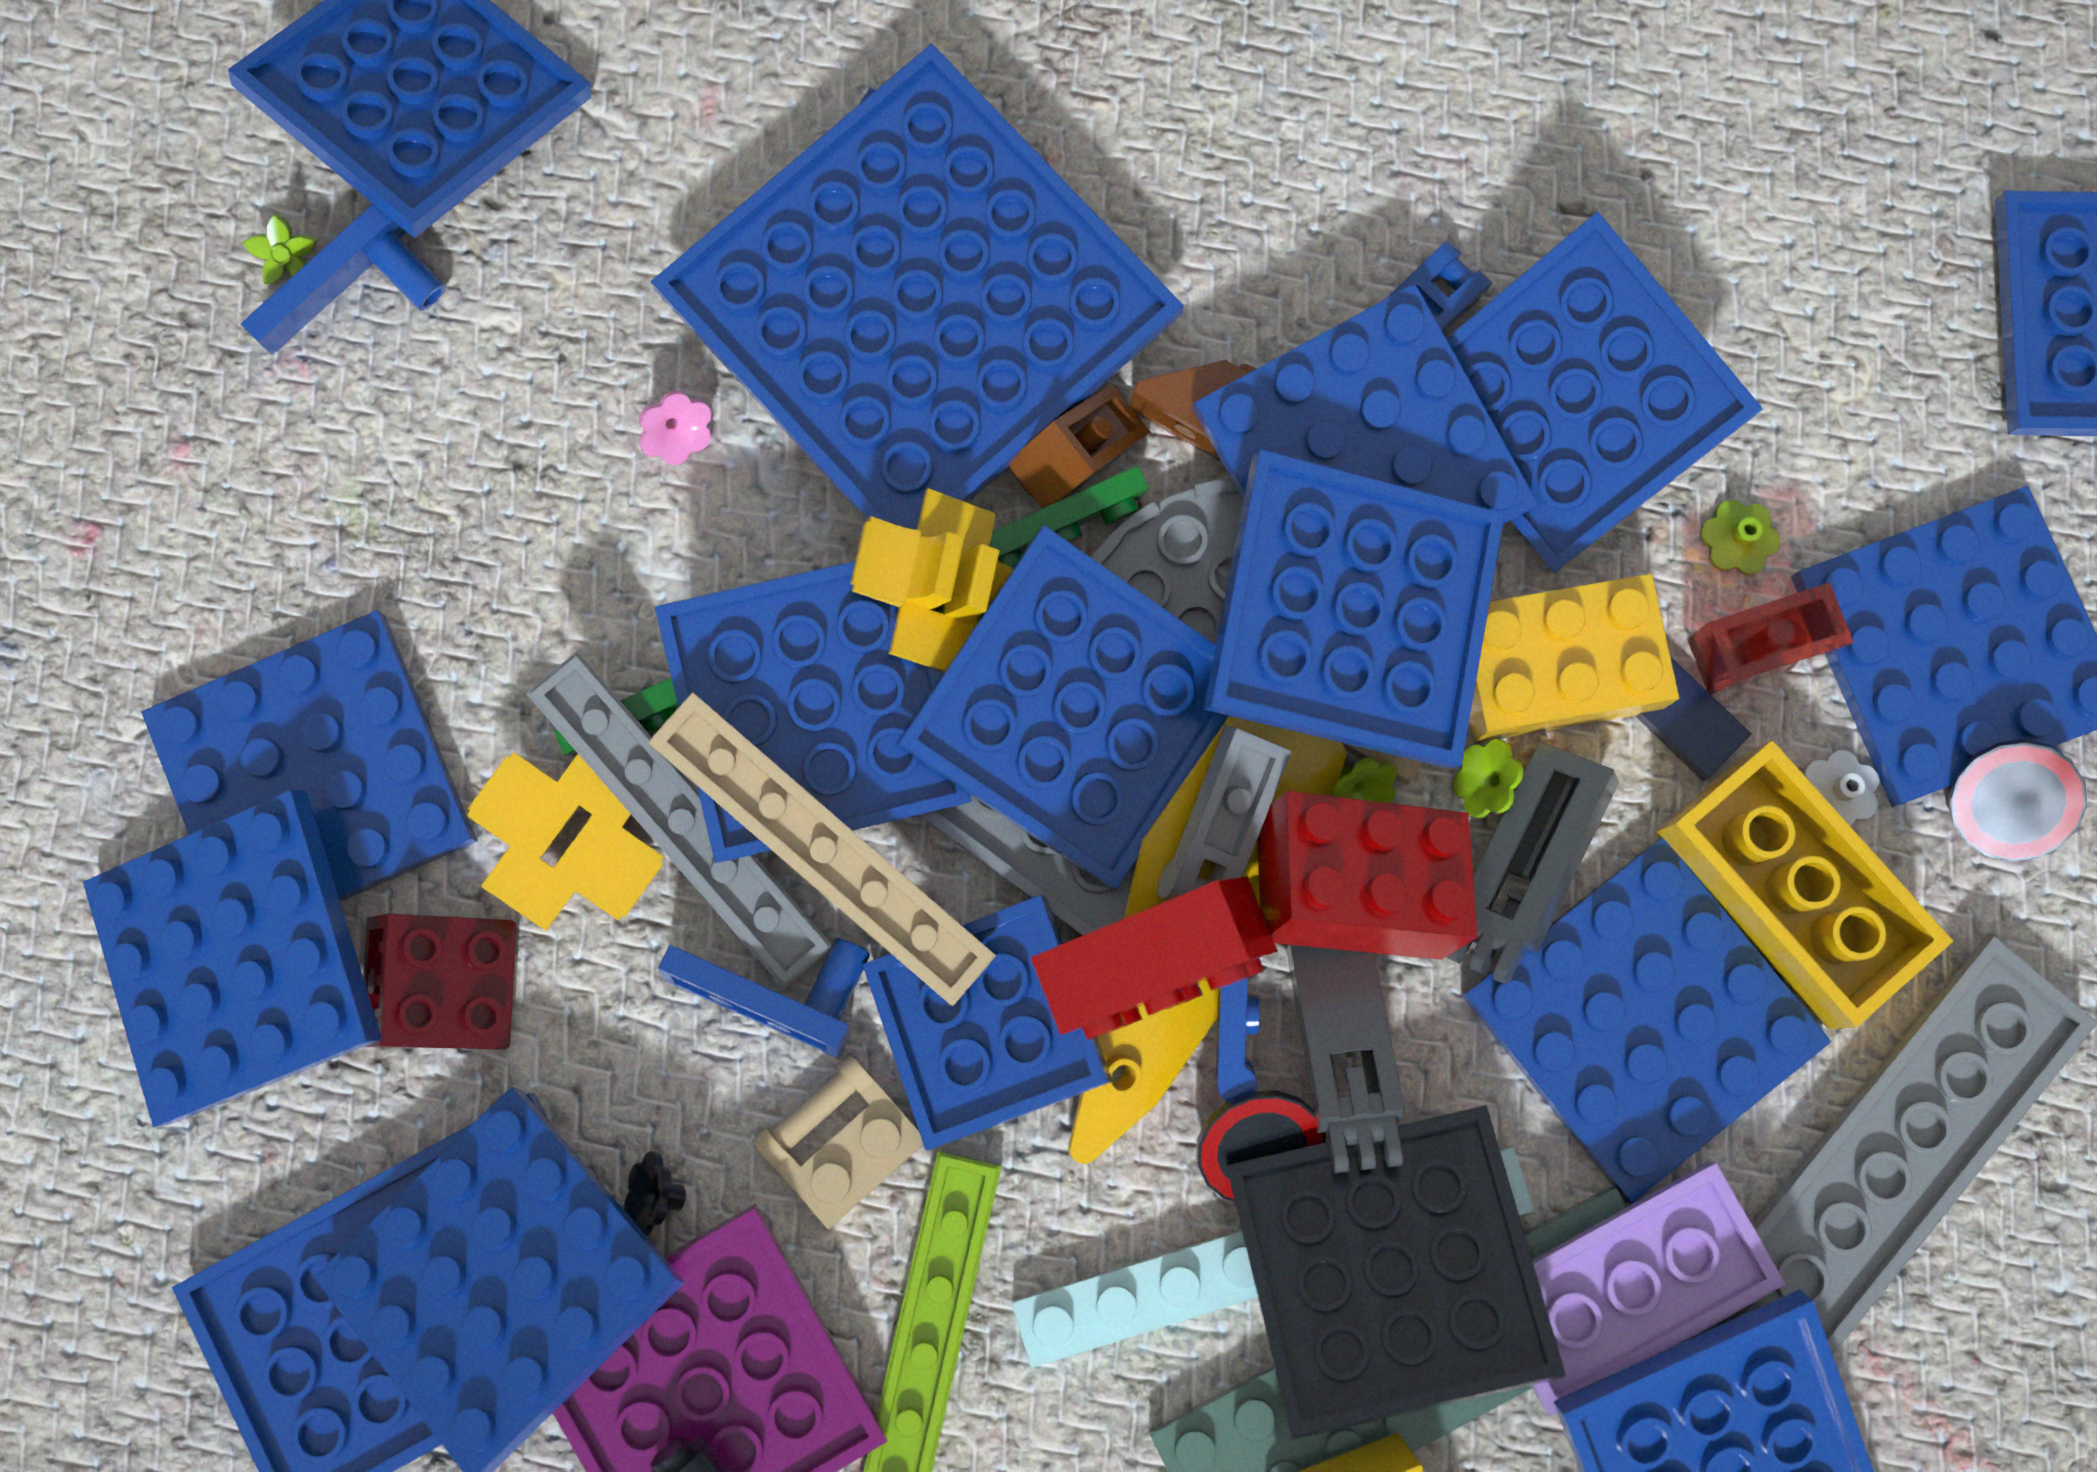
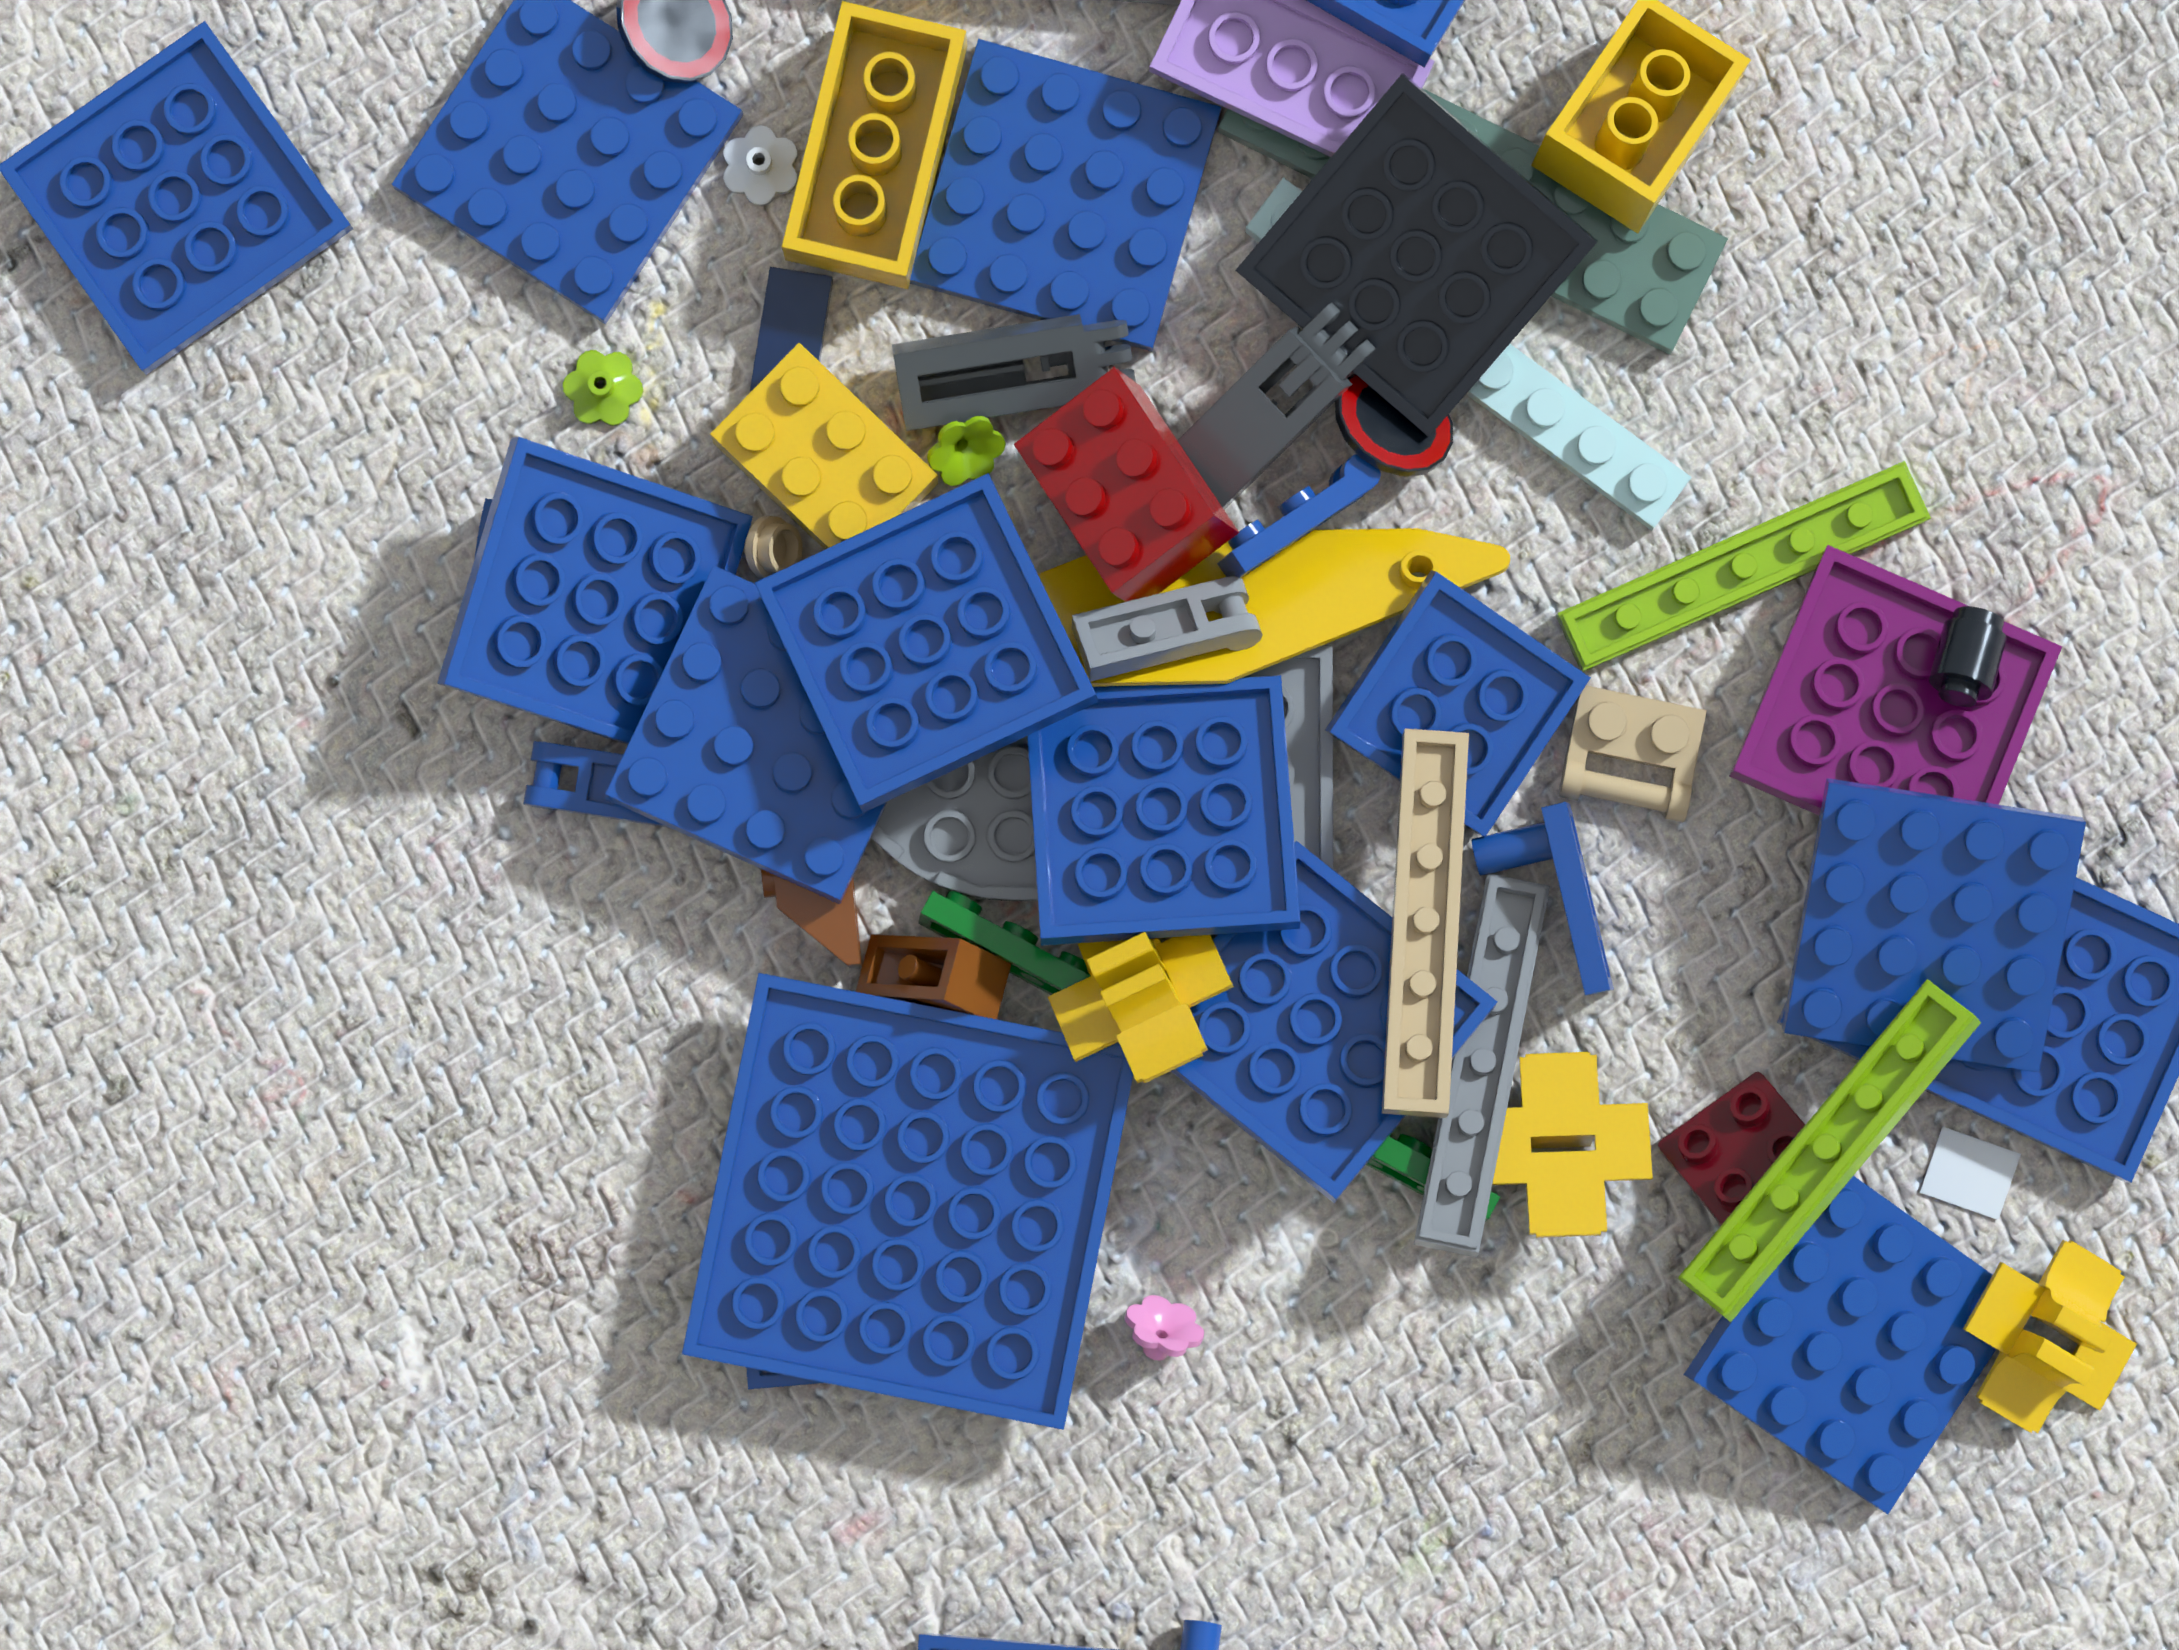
camera: 130 degrees left, 5 degrees up
blue plate [141,610,478,902] -> none
black plant [624,1151,686,1236] -> none
red brick [1030,877,1278,1040] -> none
lime plant [1332,757,1397,803] -> none
clear red brick [1687,582,1854,696] -> none
none -> tan plate [744,516,802,579]
none -> lime tile [1678,979,1981,1322]
none -> white sticker [1920,1126,2021,1220]
none -> yellow piece [1963,1240,2137,1433]

